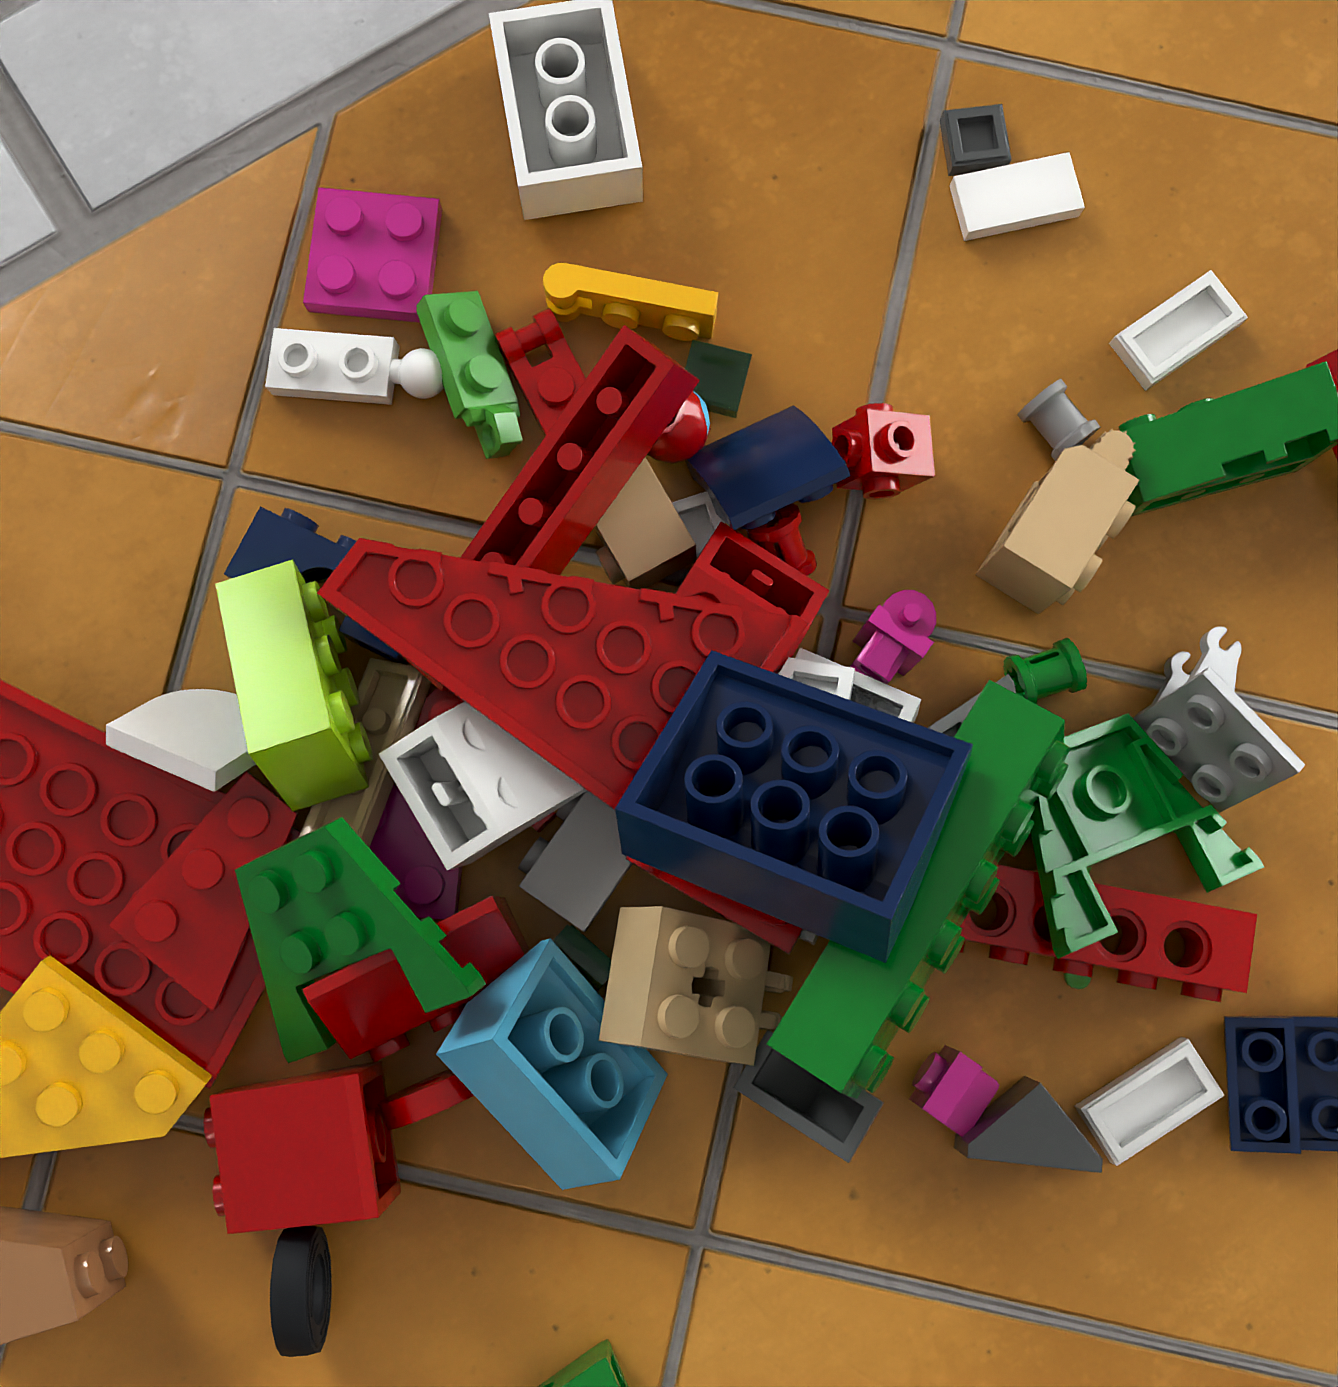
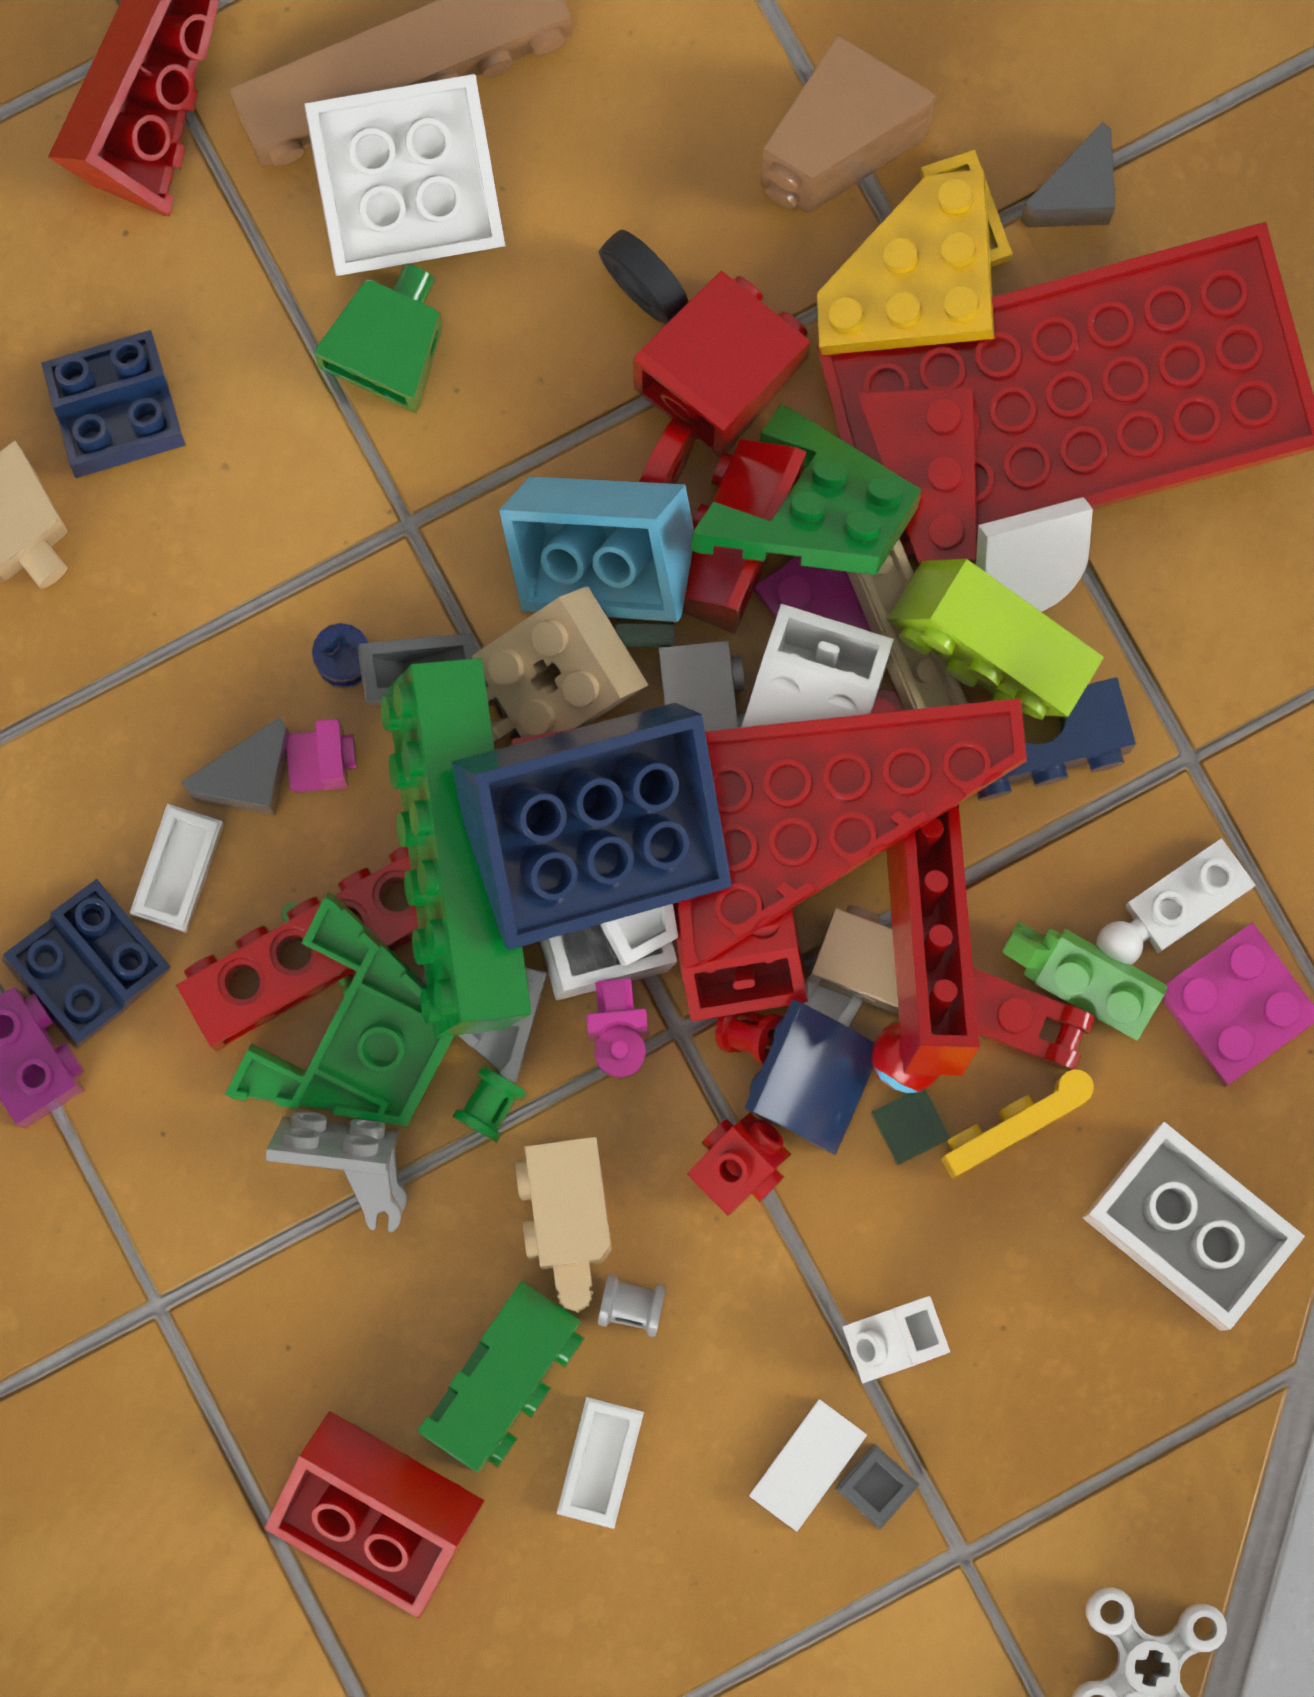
camera: 145 degrees right, 0 degrees up
none -> clear blue wheel [312,623,369,689]
none -> white brick [843,1296,950,1384]

